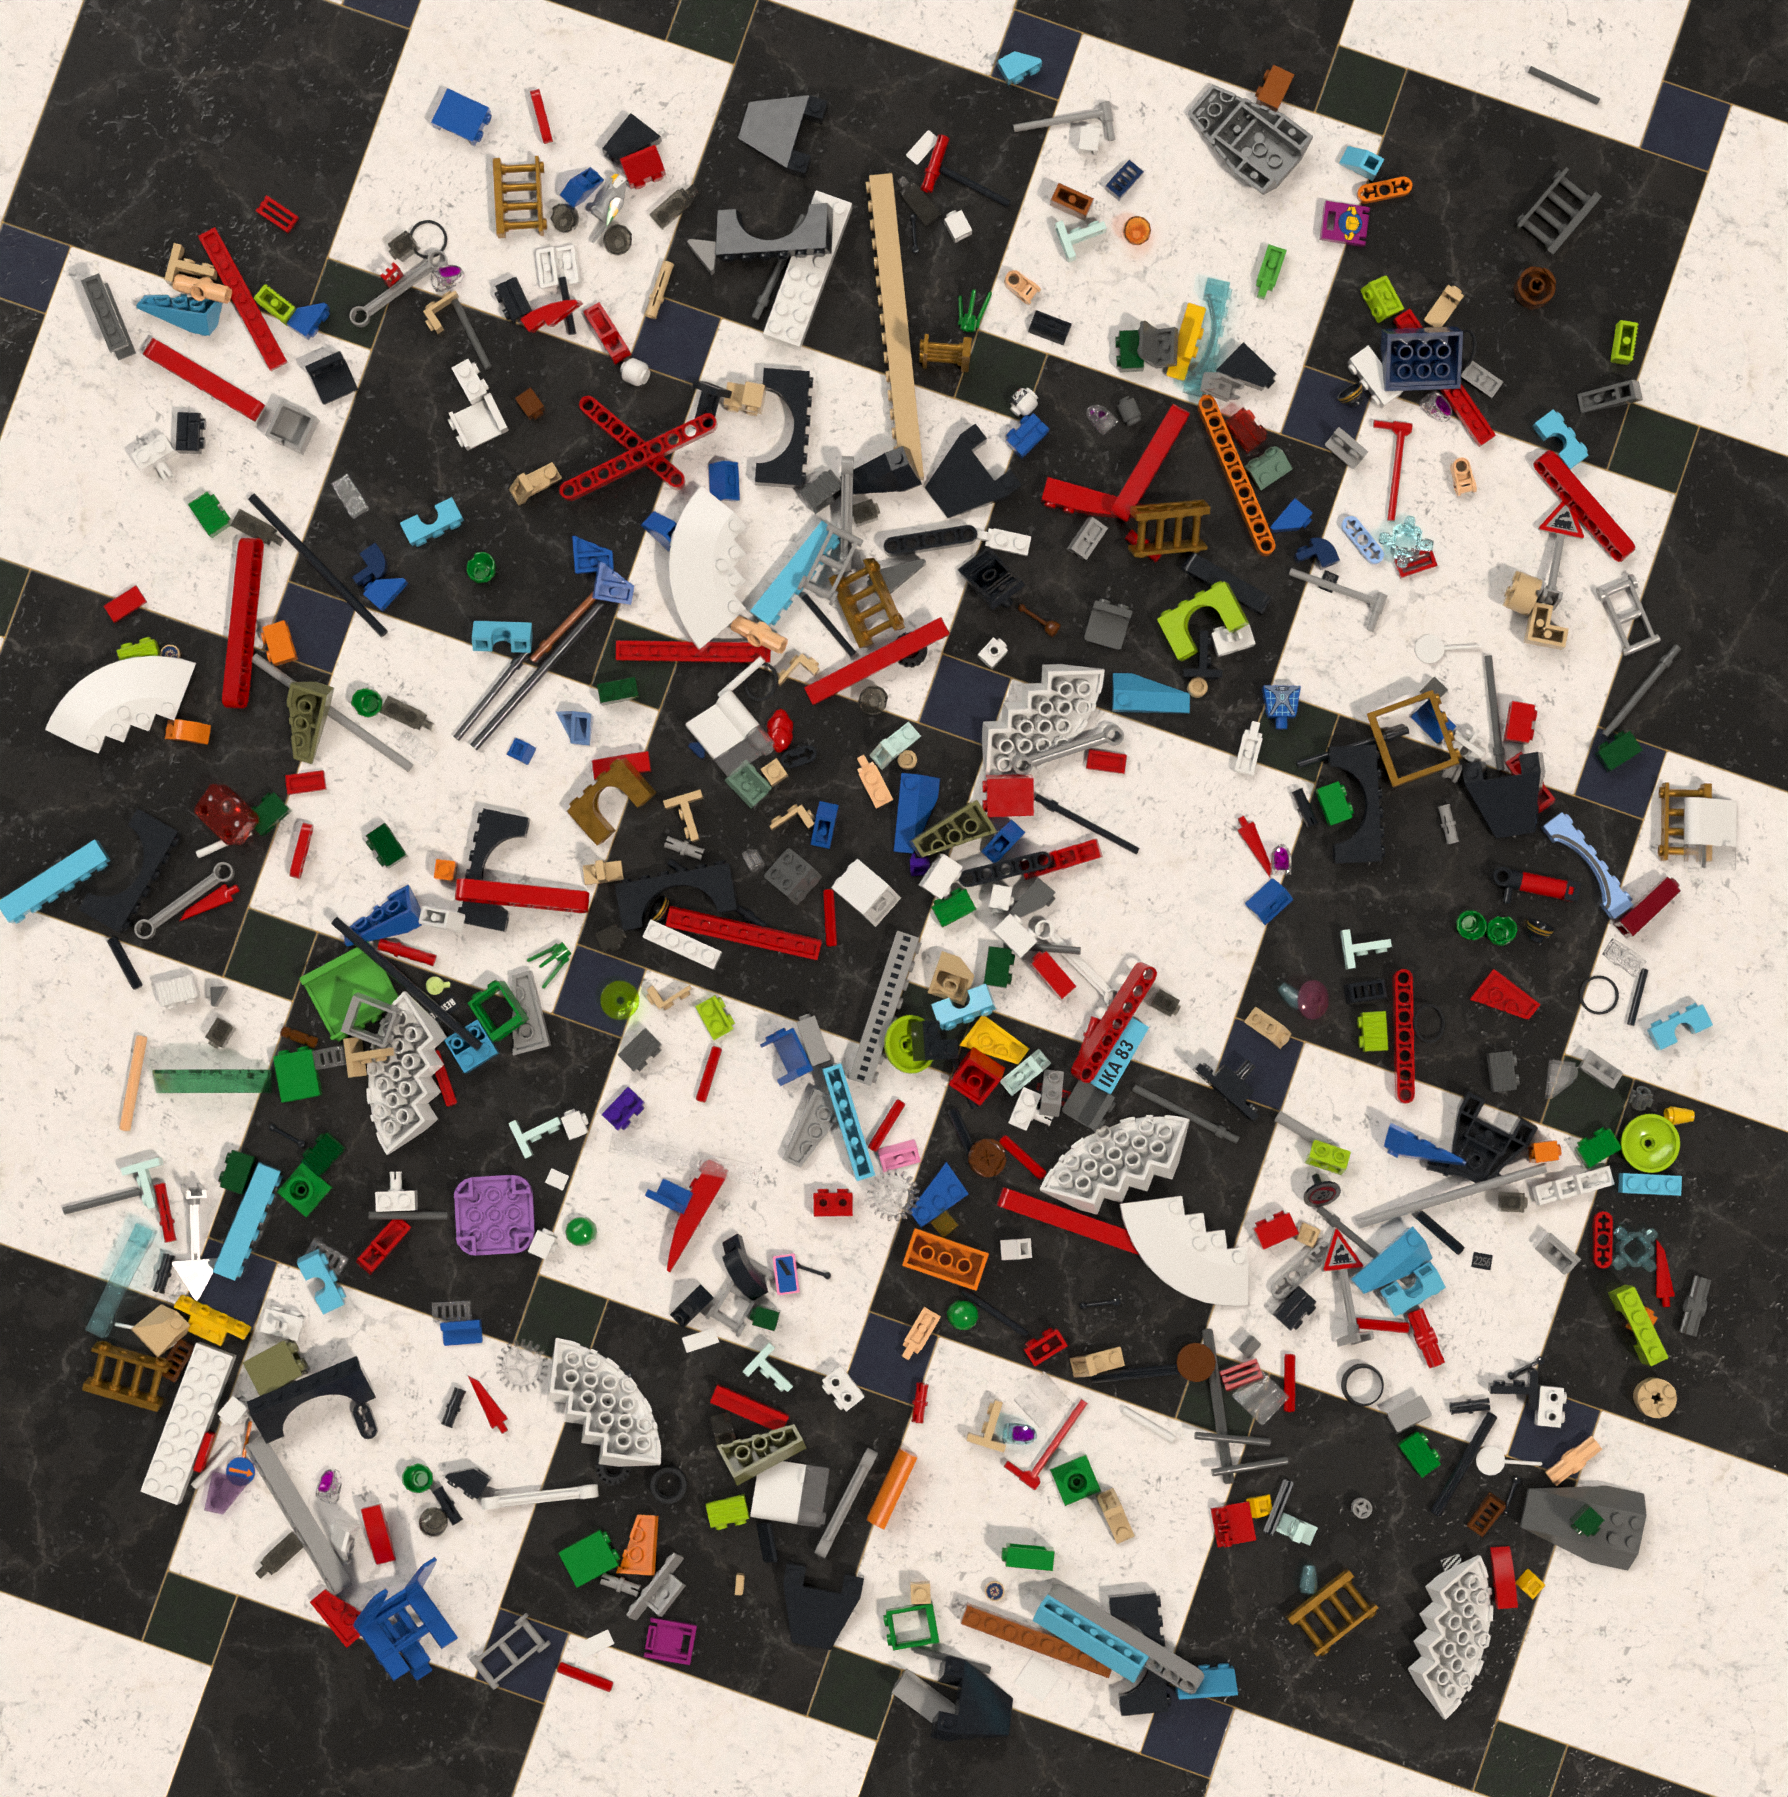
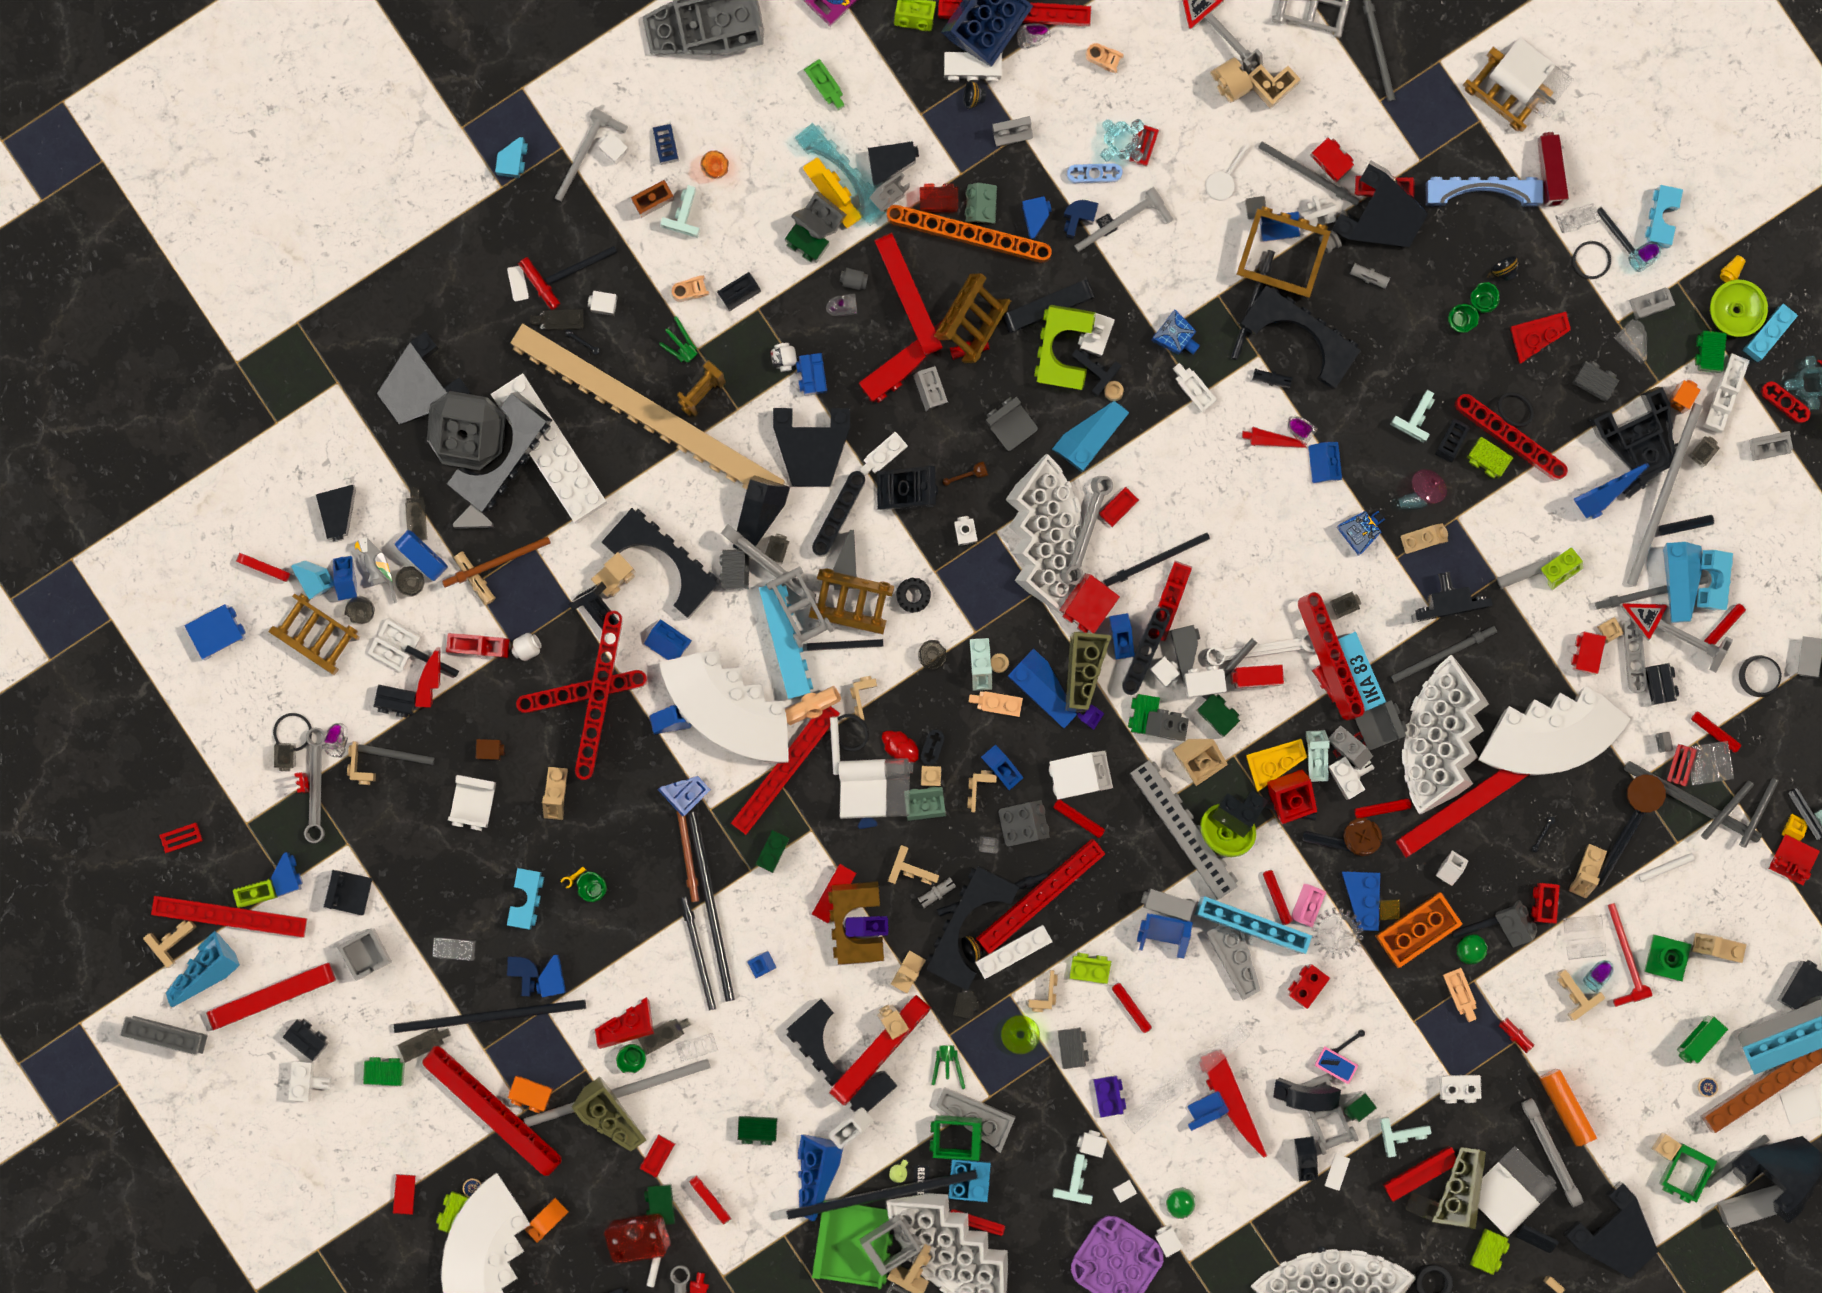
camera: 55 degrees left, 0 degrees up
light nougat piece [173,274,232,304] -> none
red pin [377,938,437,966] -> none
orange brick [434,859,458,882] -> none
white brick [452,359,489,405] -> none
medium azure arch [472,621,533,653] -> none
medium blue slope [556,711,594,746] -> none
blue wing [572,536,614,574] -> none
red slope [620,145,666,190] -> none
dark grey bar [751,214,806,320] -> none
red tile [804,617,950,705] -> none
white brick [919,853,962,899] -> none
medium azure arch [931,984,996,1030] -> none
shield [1303,1174,1341,1207] -> none
green brick [1315,781,1354,827] -> none
red bar [1373,420,1413,522] -> none
red piece [1407,1308,1445,1369] -> none
black sticker [1471,1252,1493,1270] -> none
piece [1491,867,1581,904] -> none
dark green brick [1594,731,1643,773] -> none
dark grey gear [1629,1086,1653,1111] -> none
none -> medium azure slope [291,561,334,600]
none -> blue beam [394,530,448,581]
none -> dark grey piece [427,391,506,470]
none -> dark orange bar [442,537,551,588]
none -> yellow hand [561,867,586,888]
none -> red wing [595,997,654,1049]
none -> dark purple brick [845,916,888,937]
none -> tan bracket [877,1005,909,1040]
none -> dark grey brick [1145,709,1189,741]
none -> torso [1336,511,1385,556]
none -> dark grey bracket [1495,900,1537,947]
none -> clear light blue rock [1628,242,1662,272]

